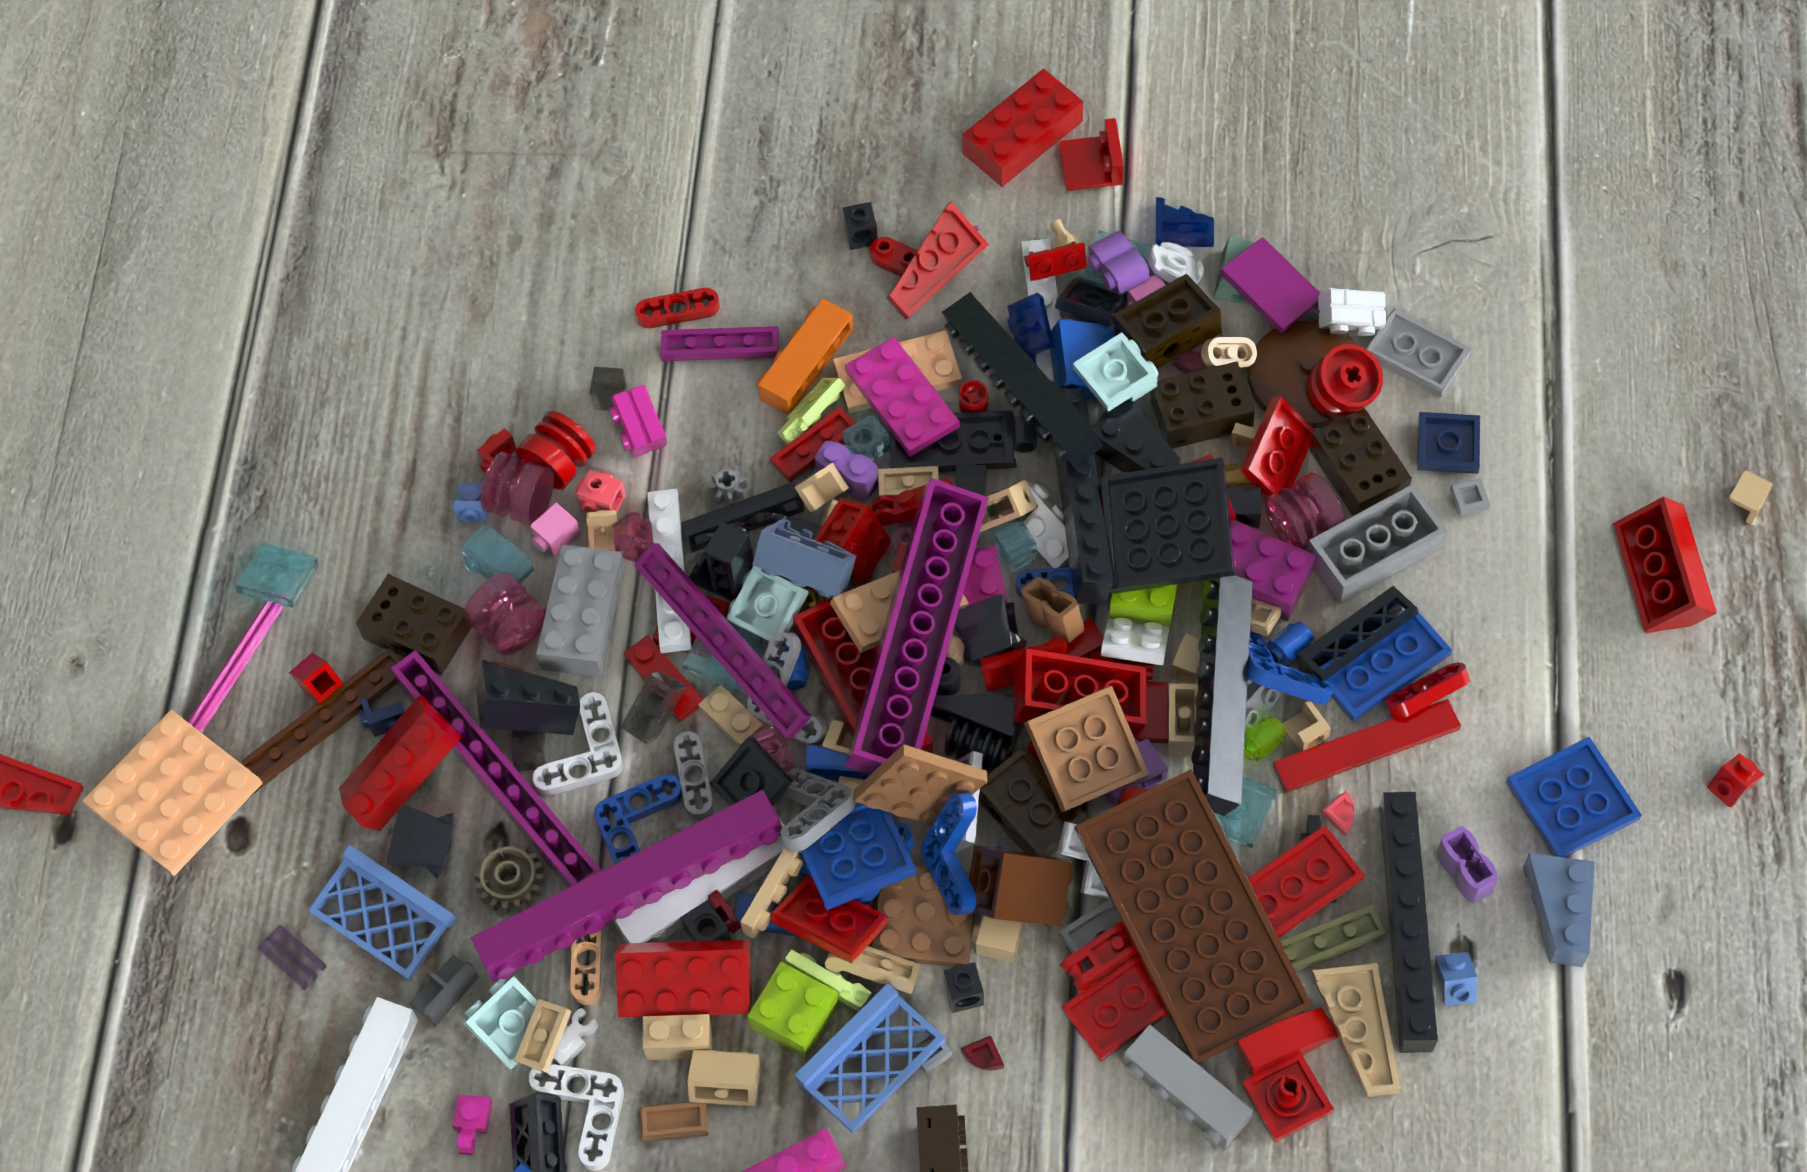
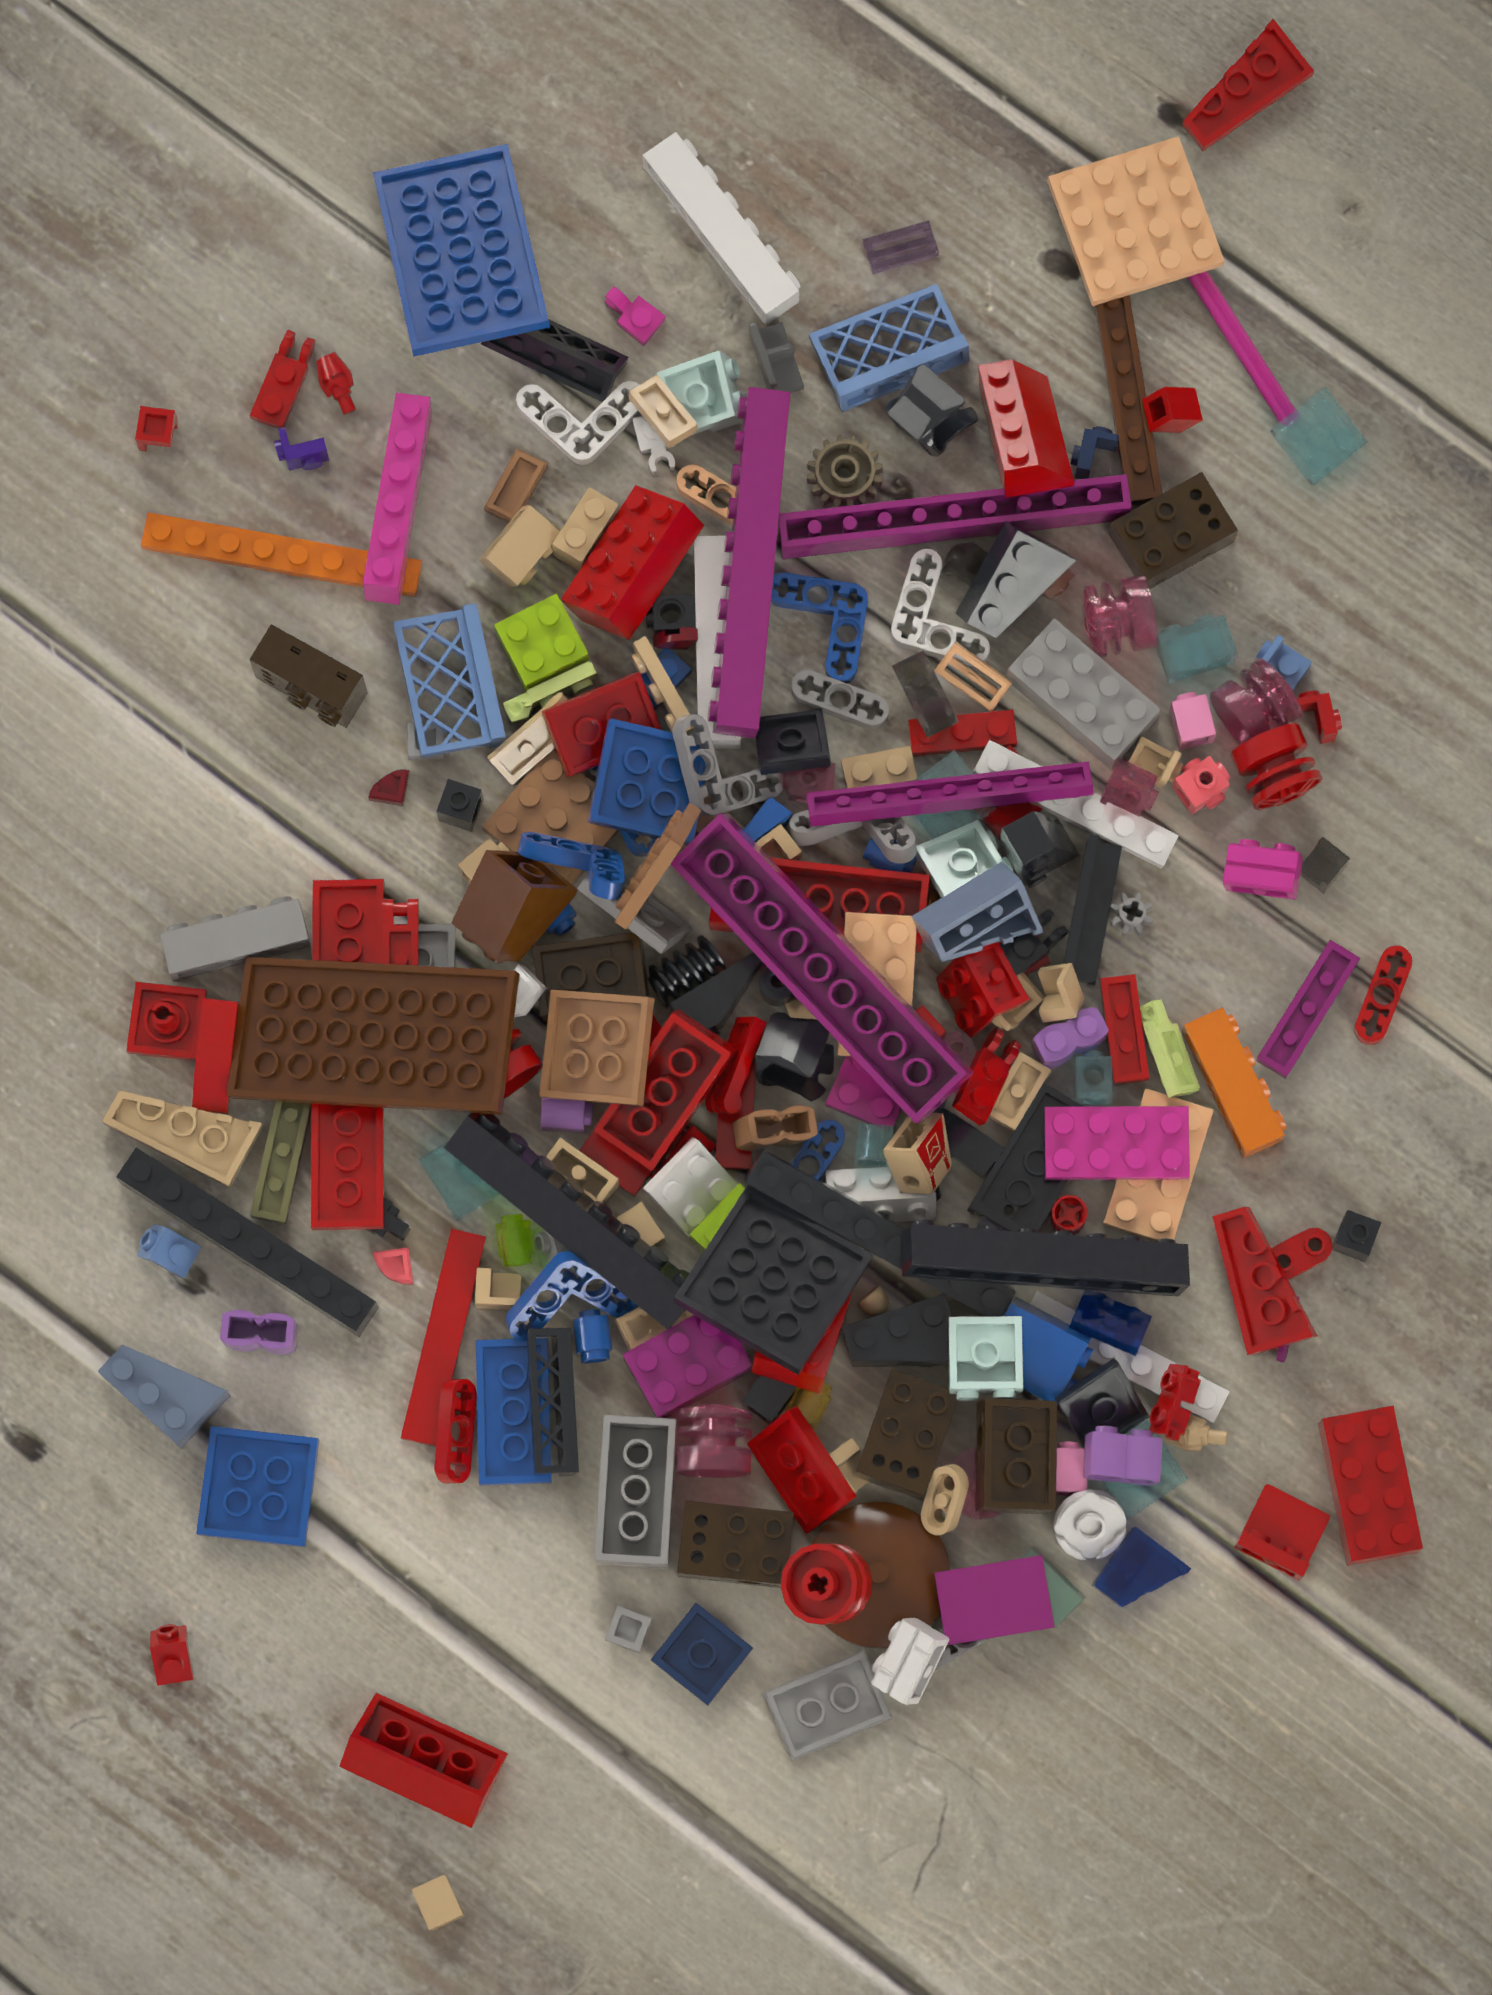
camera: 120 degrees right, 15 degrees up
none -> light nougat tile [934,641,1012,711]

